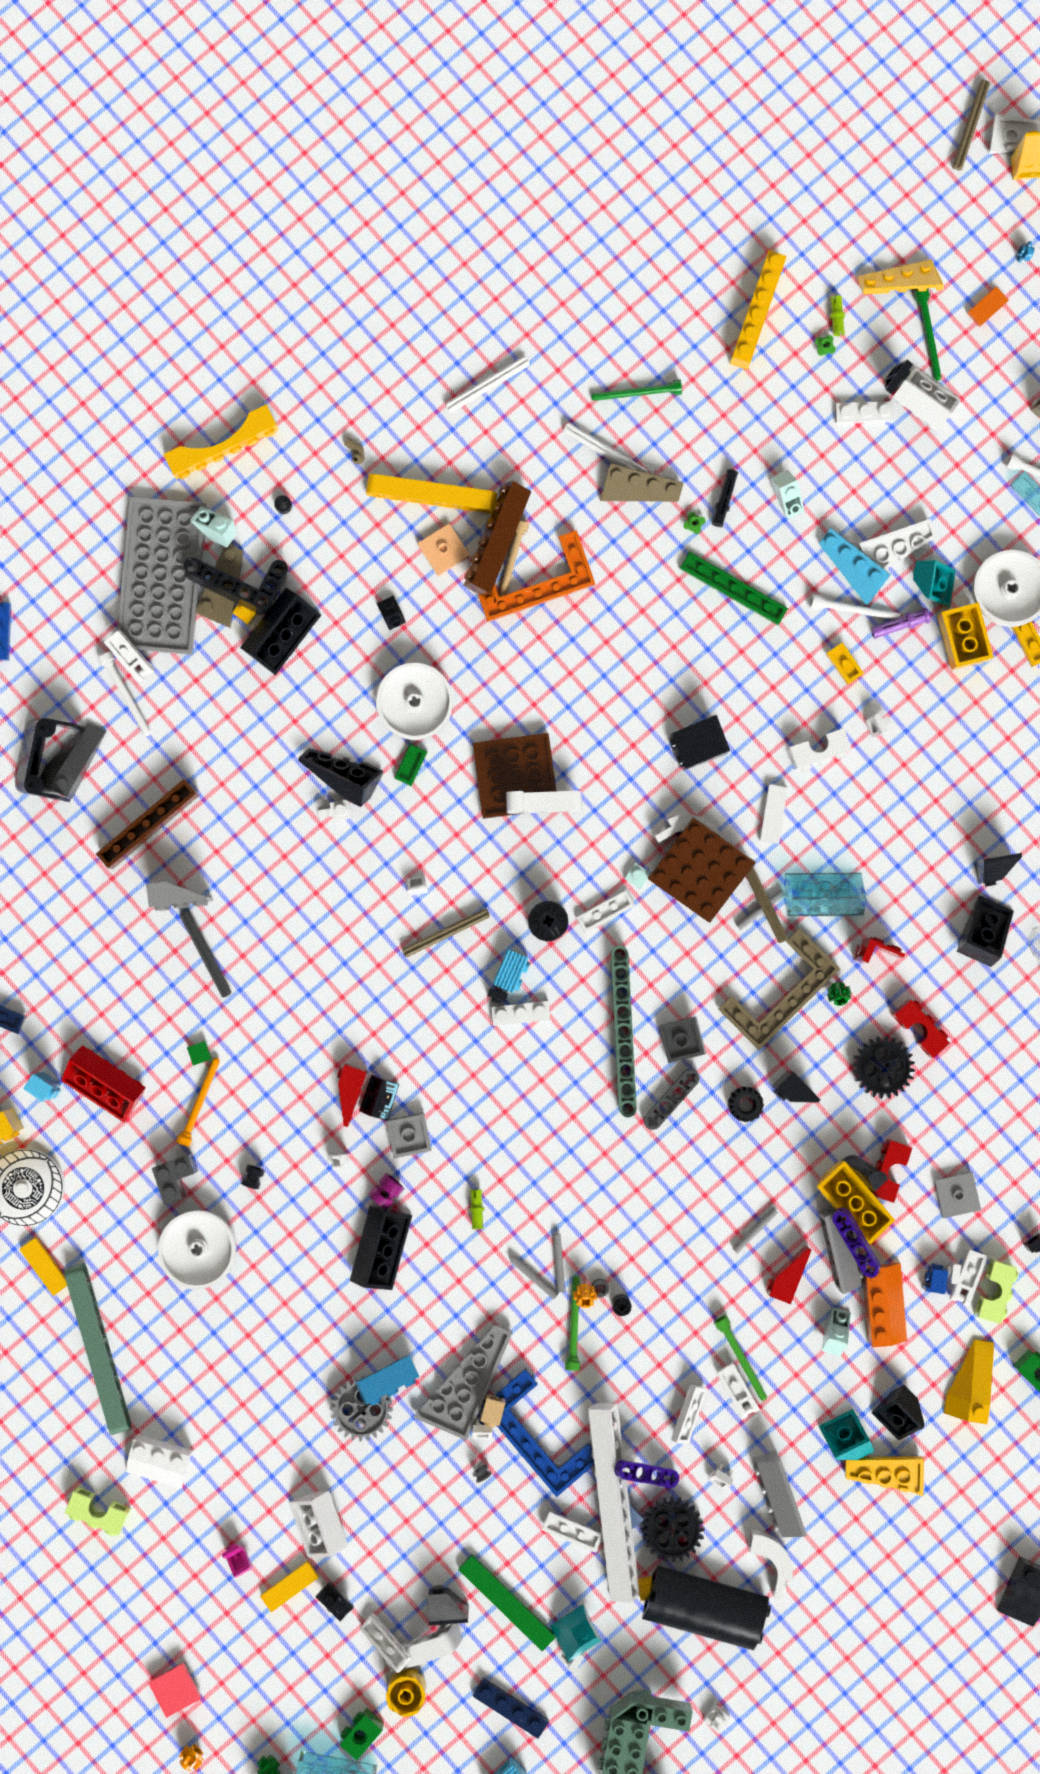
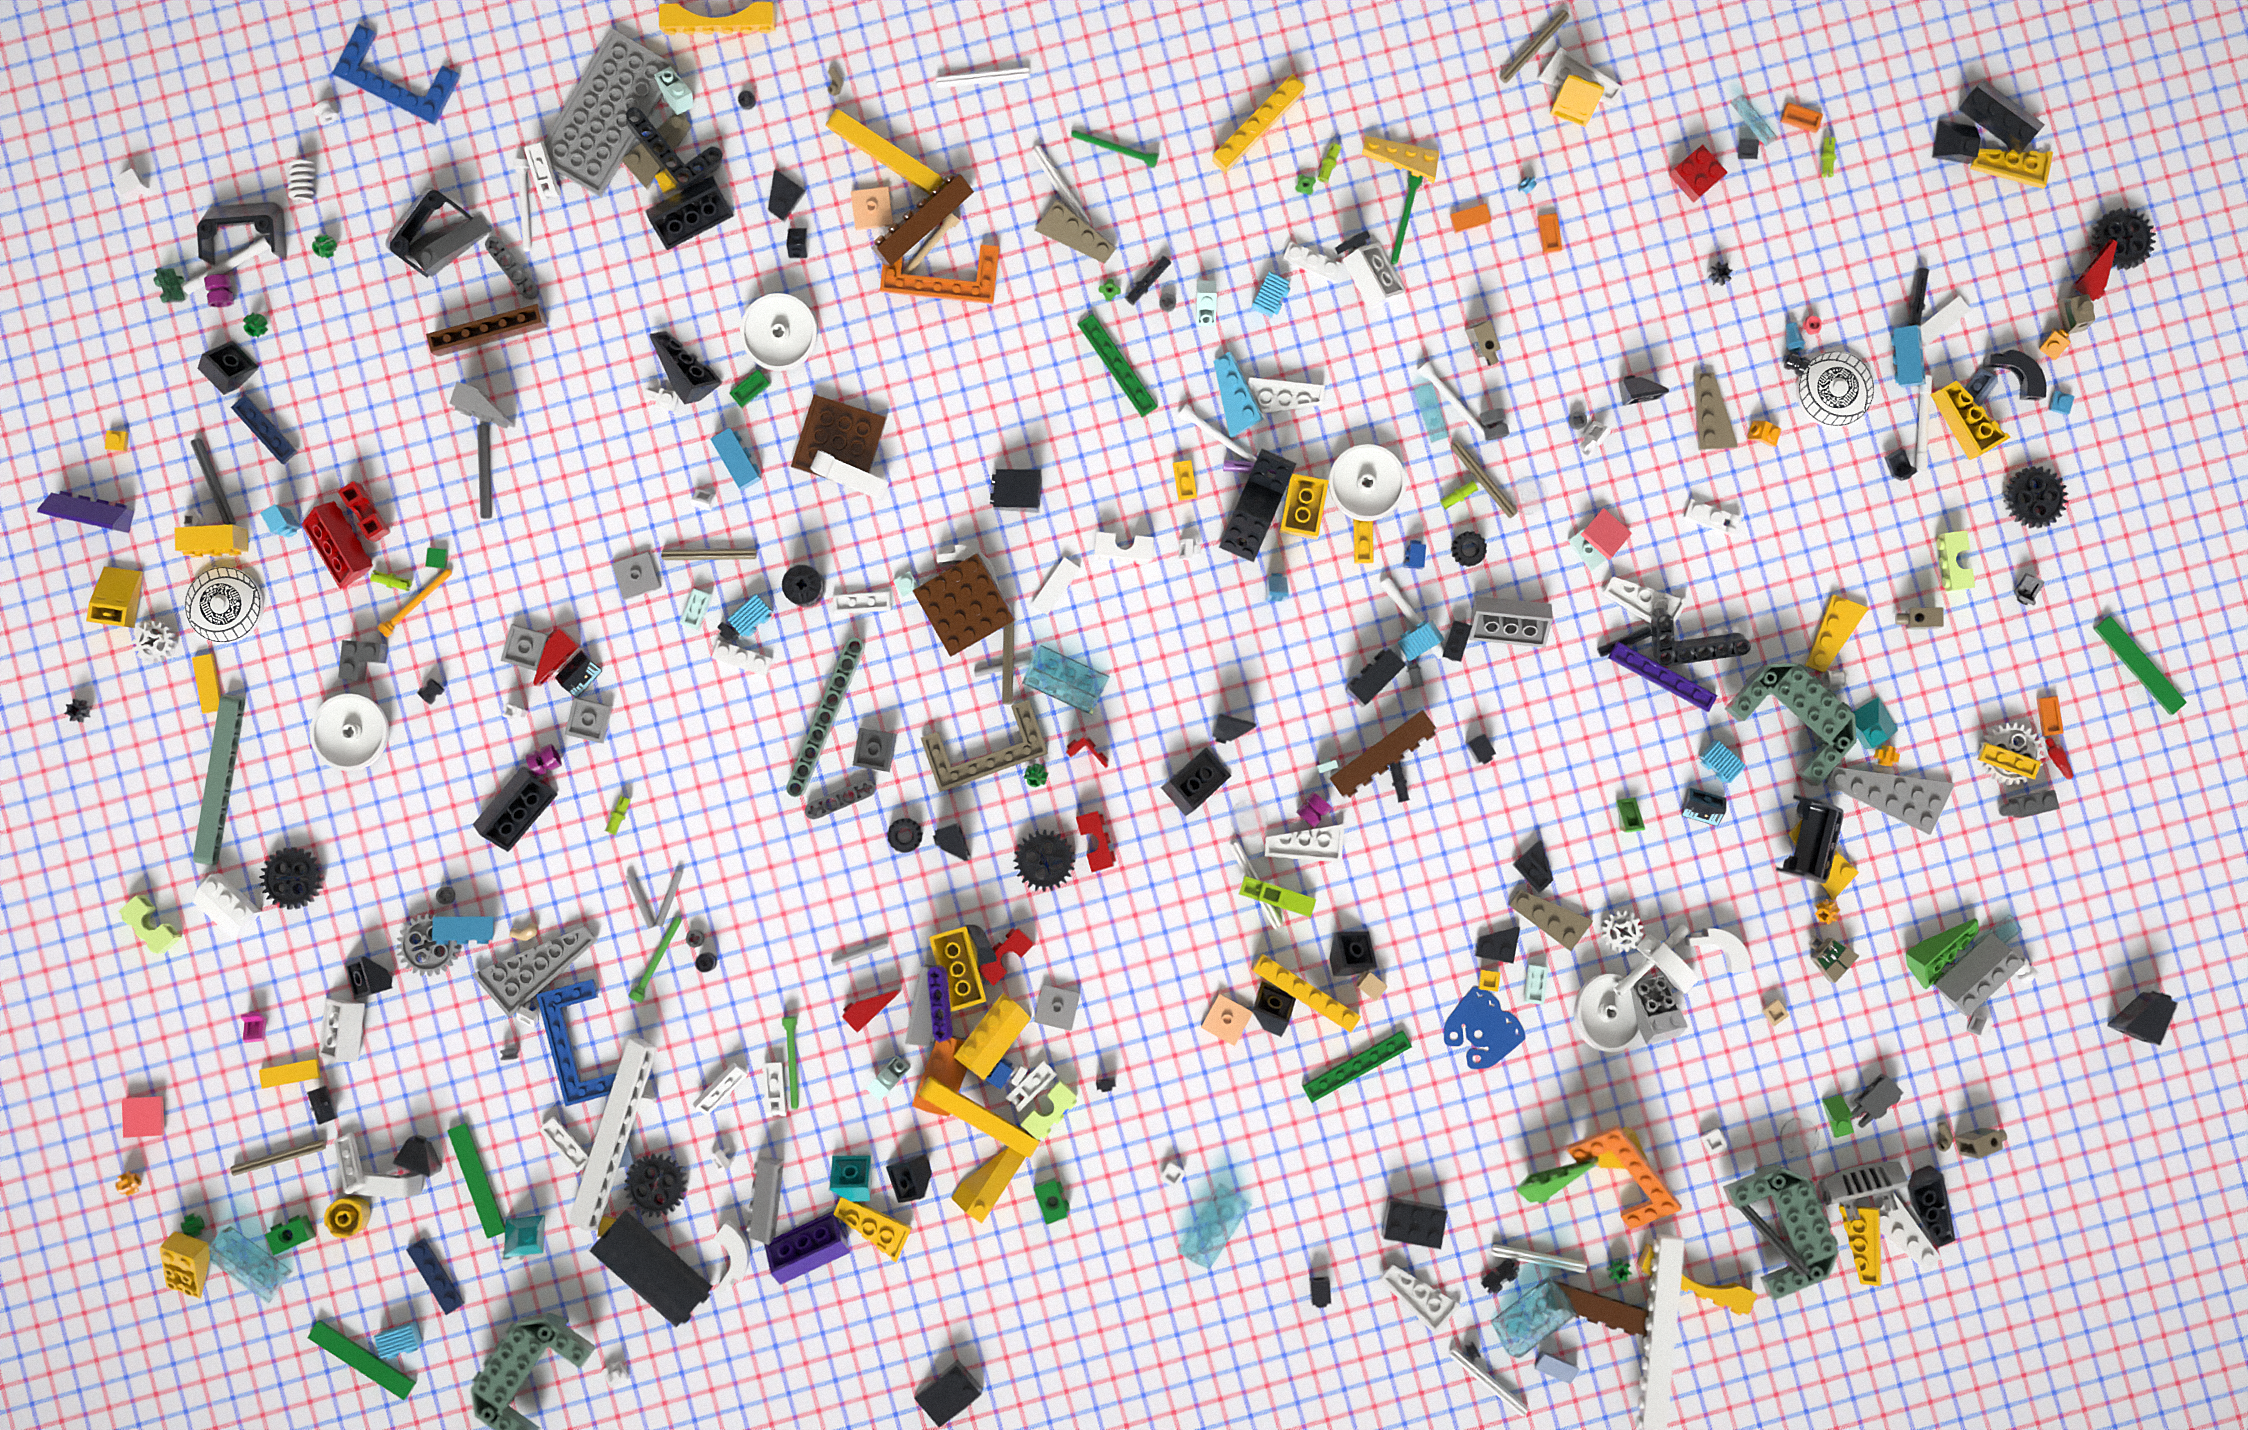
camera: 25 degrees right, 0 degrees up
tan brick [481,1394,506,1427] -> none
light orange gear [573,1283,598,1308] -> none
dark purple beam [614,1460,679,1488] -> none
teal slope [913,560,956,607] -> none
none -> dark tan axle [230,1139,326,1176]
none -> black gear [259,847,325,910]
none -> red arch [337,481,391,542]
none -> black slope [344,956,393,1000]
none -> lime pin [370,570,412,591]
none -> dark grey bush [436,887,456,904]
none -> dark grey beam [485,236,539,300]
none -> light grey plate [500,624,549,671]
none -> tan arm [509,923,538,941]
none -> light grey plate [612,552,661,600]
none -> light aqua plate [680,588,712,630]
none -> dark azure brick [710,428,762,491]
none -> dark purple slope [764,1211,851,1285]
none -> black wing [768,169,806,222]
none -> yellow beam [918,1076,1041,1158]
none -> yellow slope [953,993,1031,1080]
none -> dark grey bush [1159,293,1176,312]
none -> black bracket [1219,448,1297,563]
none -> medium azure brick [1252,271,1291,318]
none -> dark azure slope [1265,573,1289,602]

